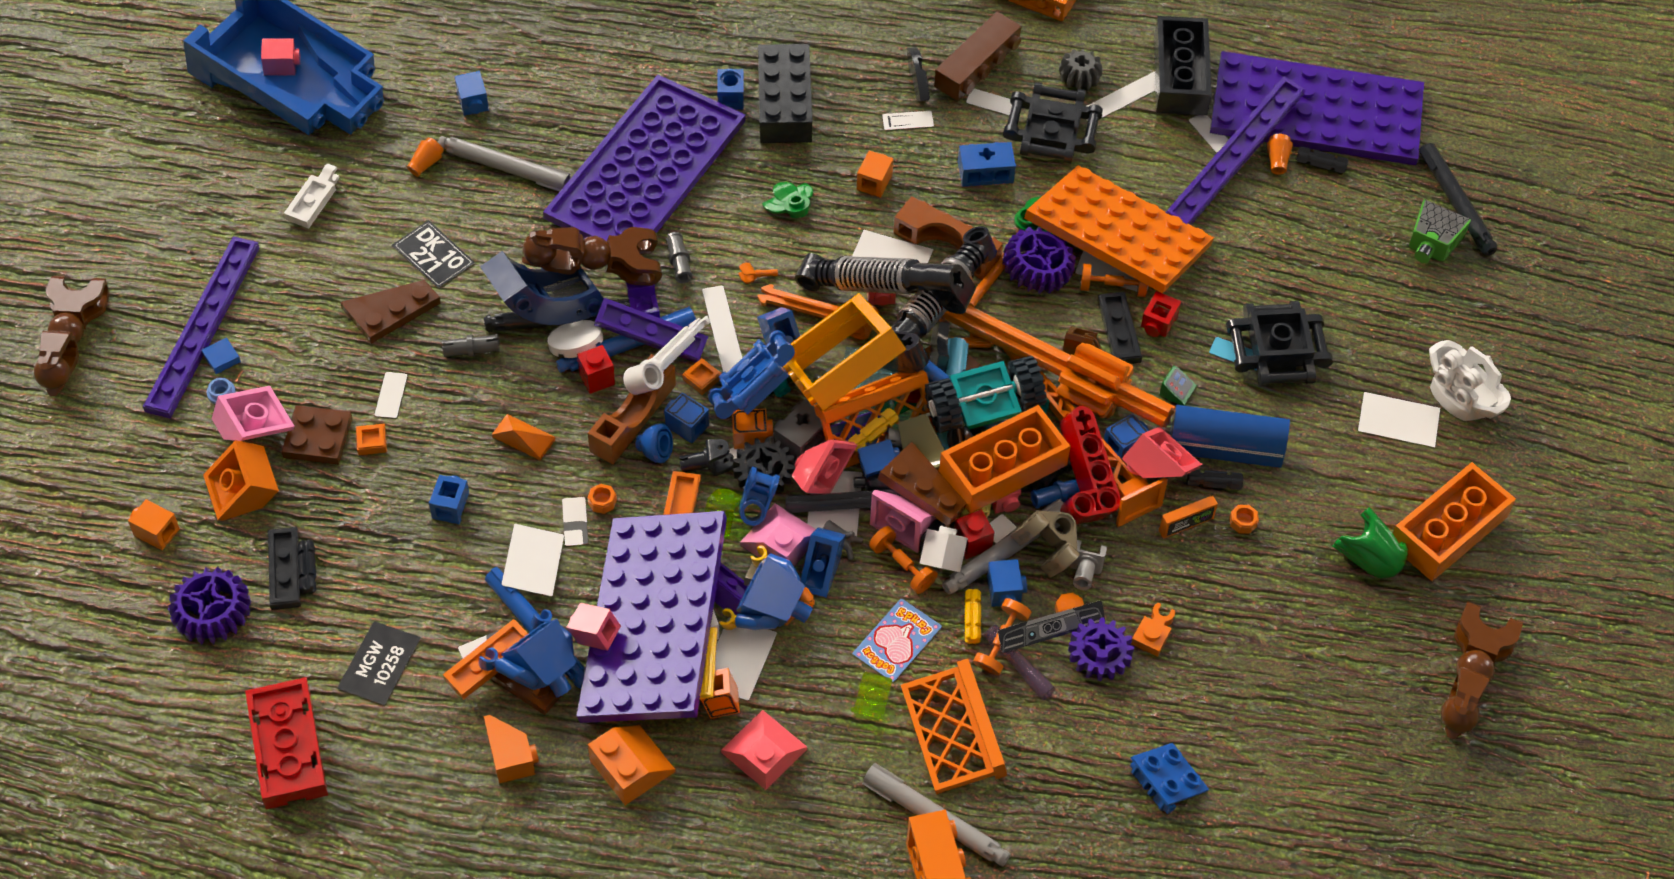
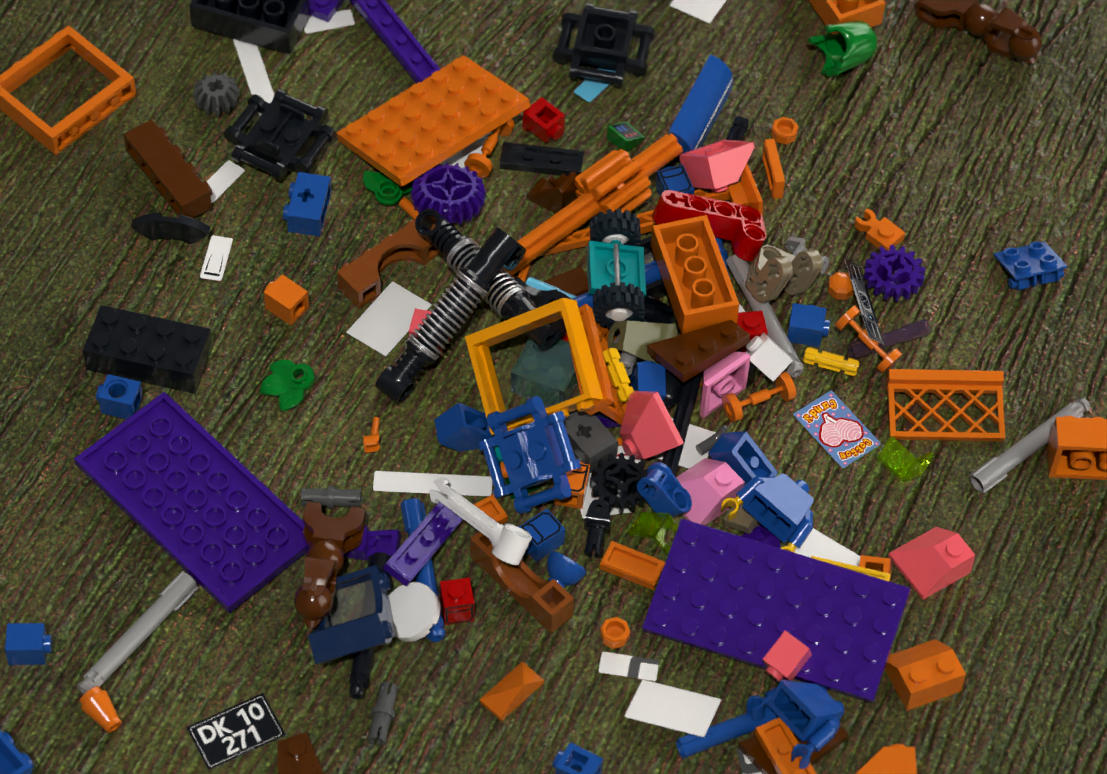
camera: 75 degrees left, 0 degrees up
orange piece [757,284,879,340] -> none

